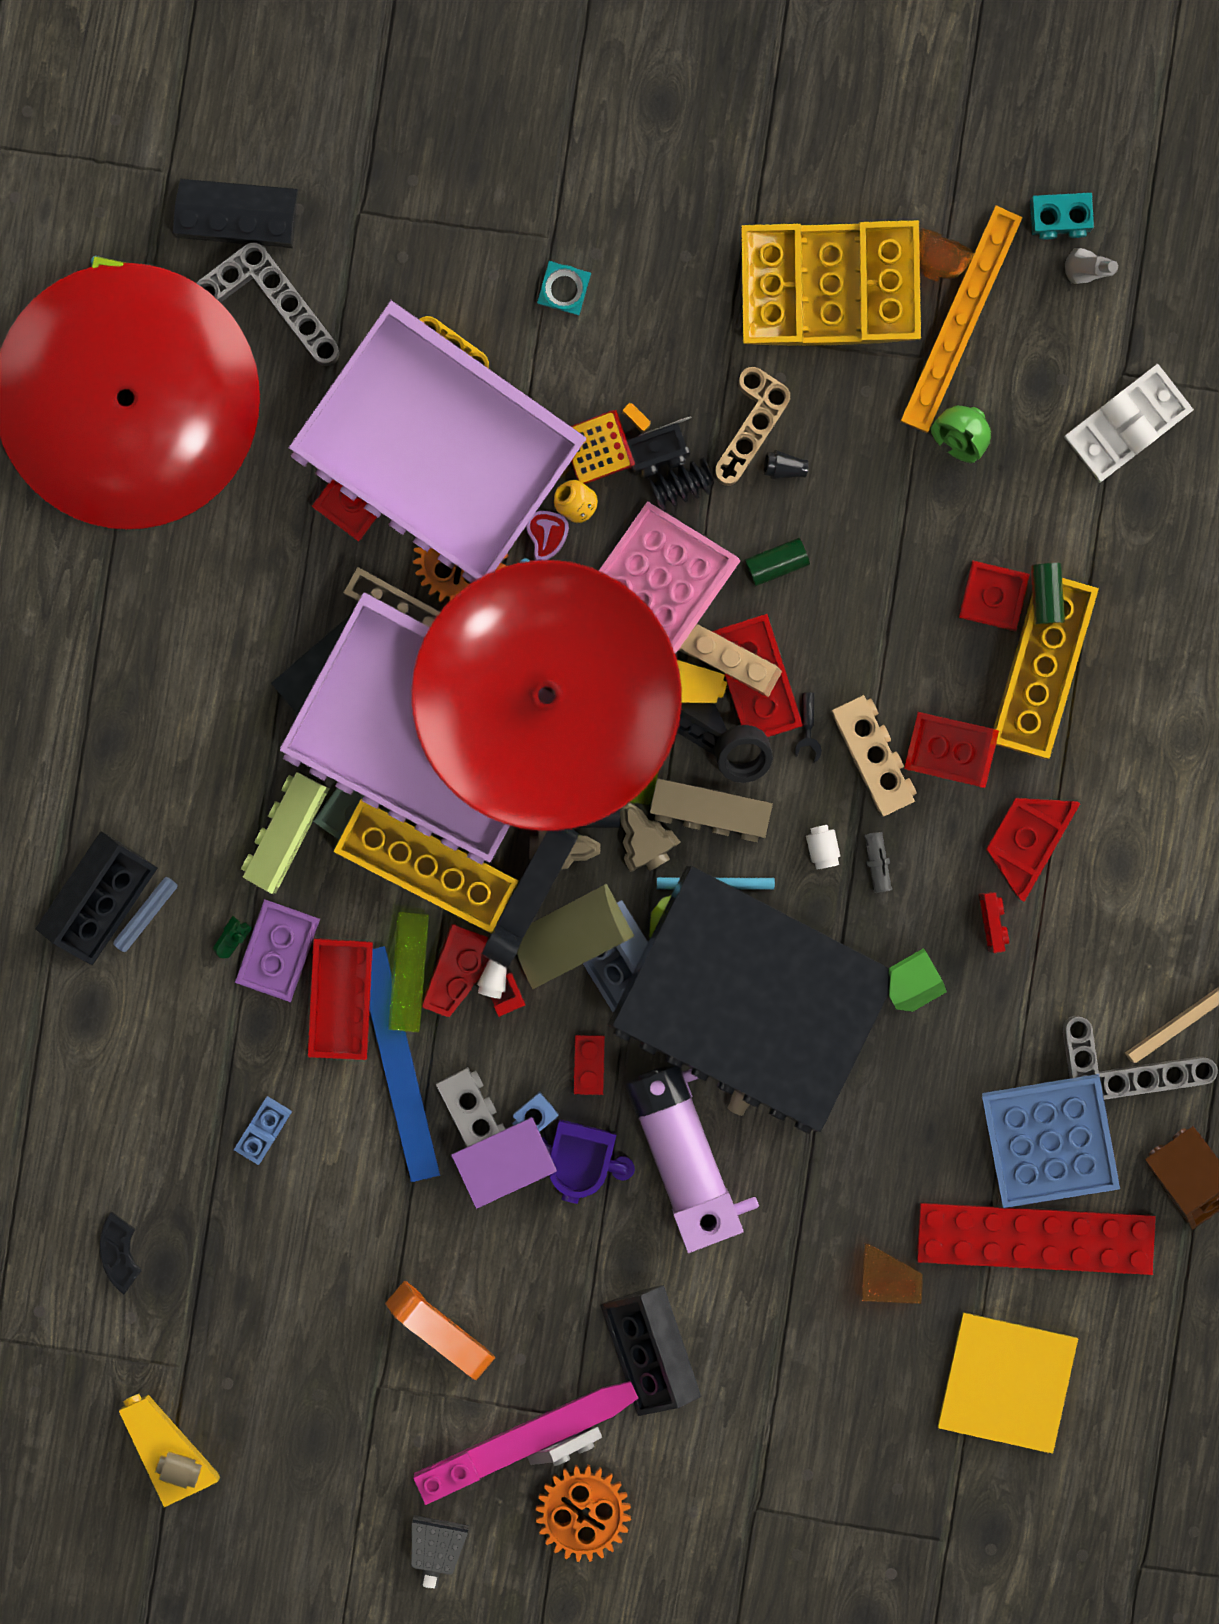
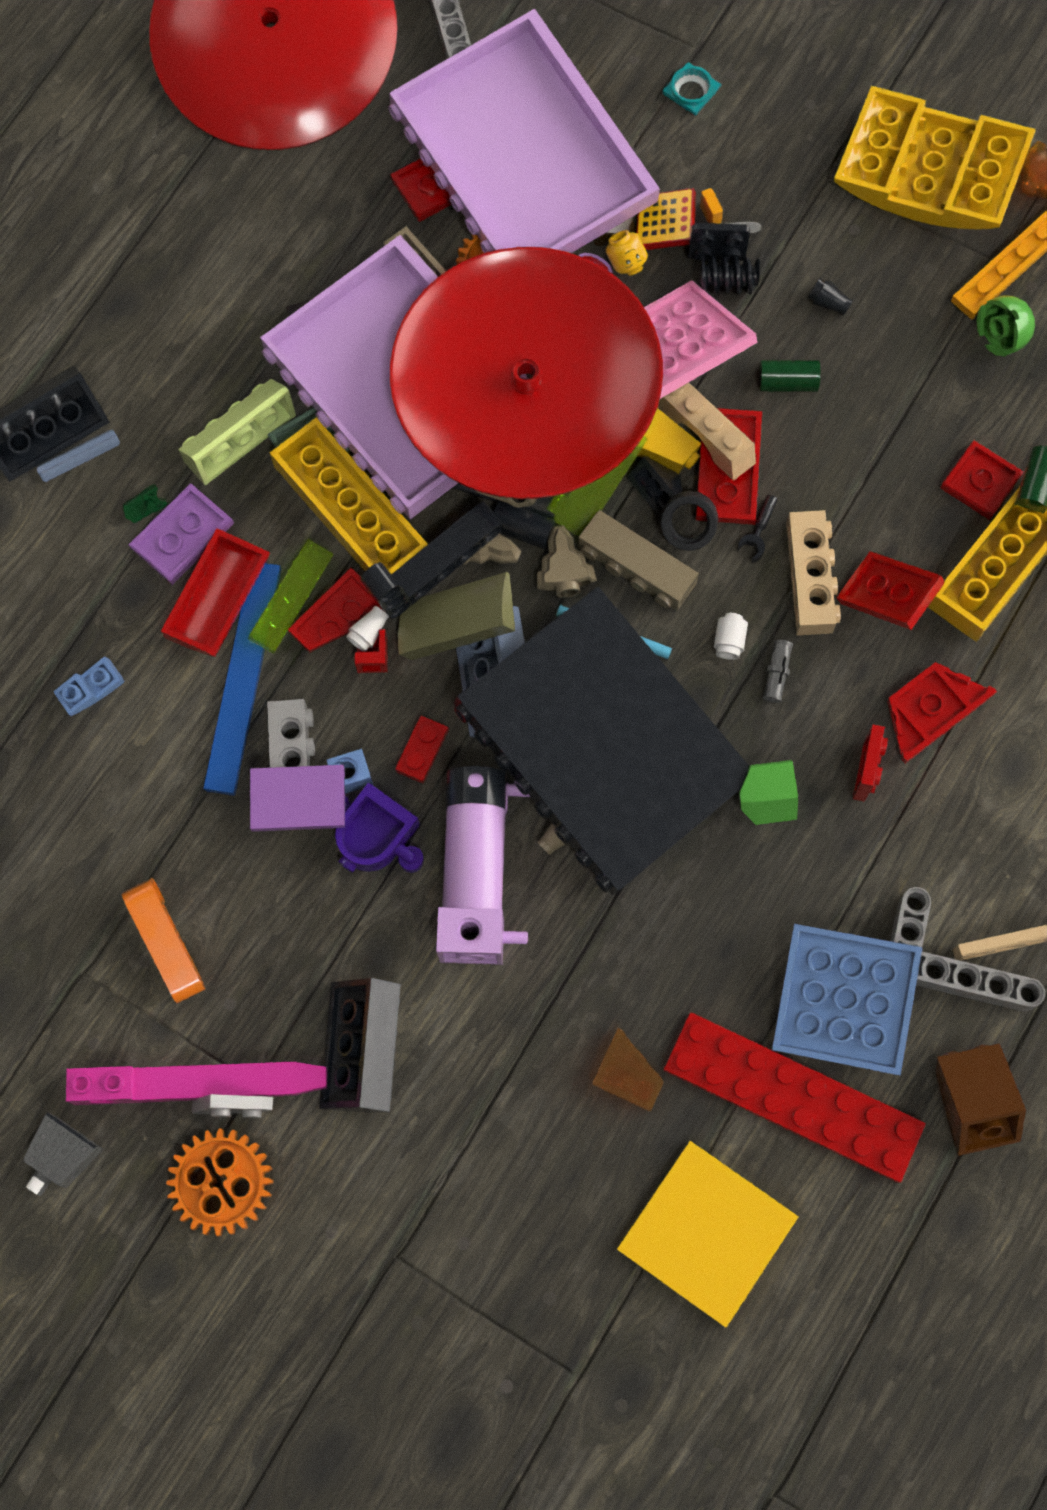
camera: 25 degrees right, 15 degrees down
tan beam [715,367,790,486] -> none

